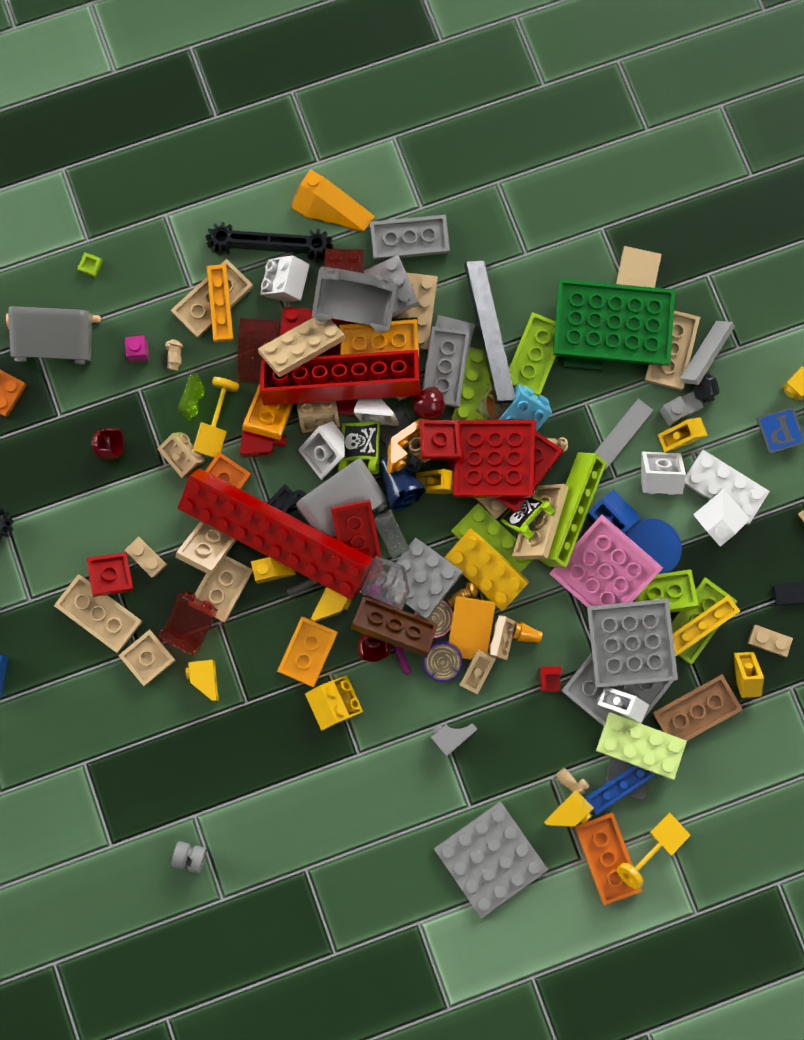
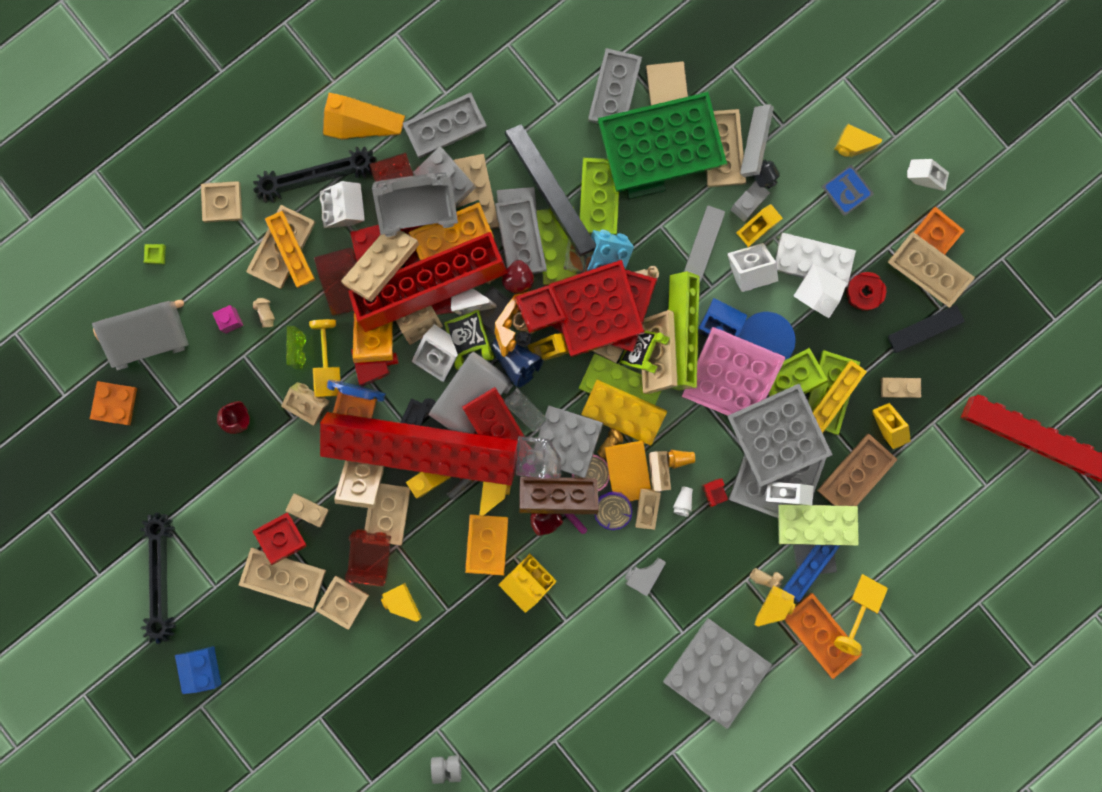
camera: 20 degrees left, 5 degrees up
none -> tan plate [201,181,242,223]
none -> blue tile [327,380,385,402]
none -> light grey plate [588,48,642,124]
none -> white cone [673,487,693,517]
none -> red plate [847,272,886,311]

